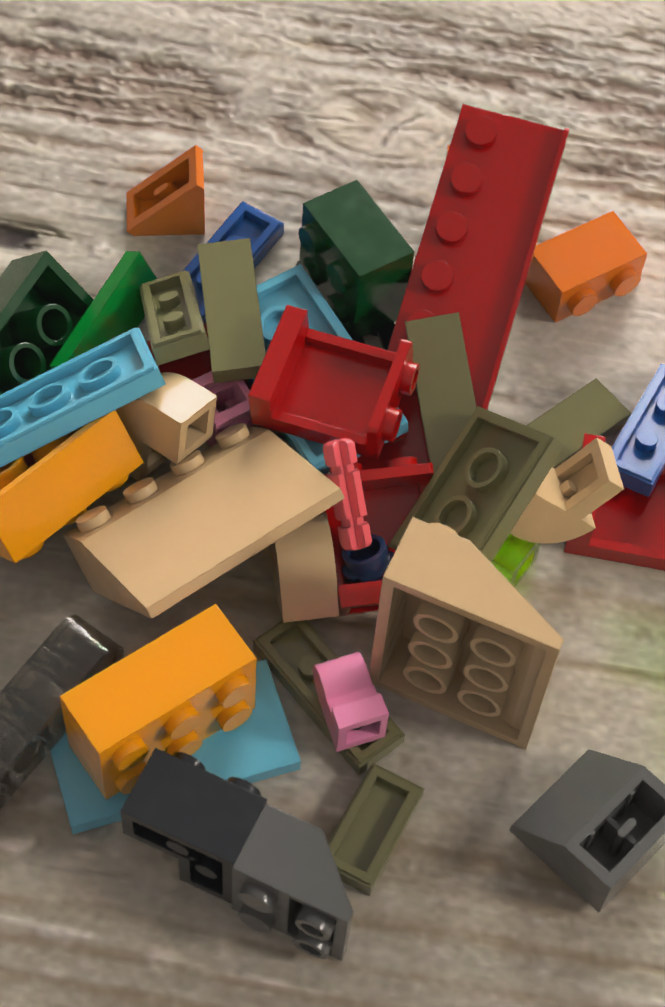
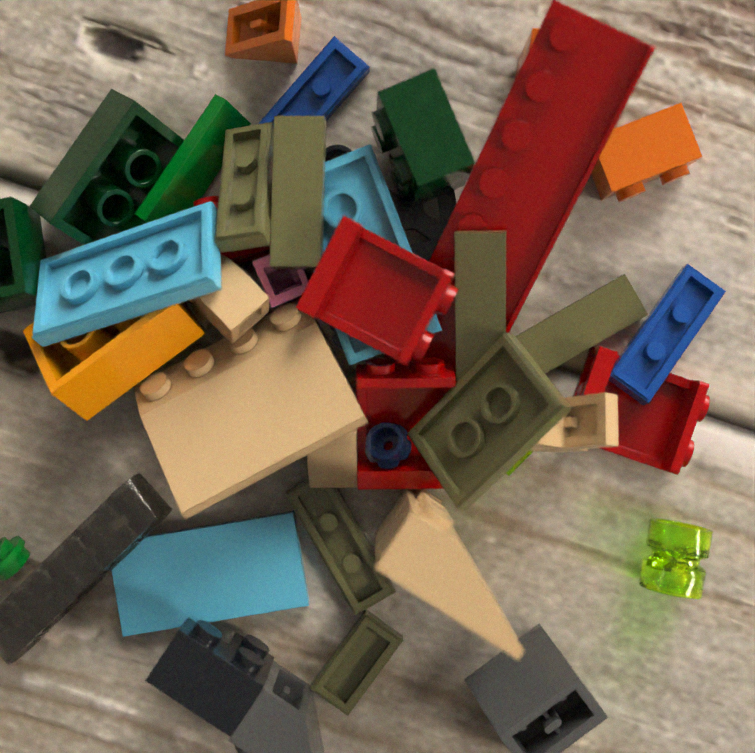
camera: 10 degrees right, 30 degrees up
light orange brick [60,604,256,800] -> none
bright pink leg [313,652,389,752] -> none
coral axle [323,438,372,551] -> none

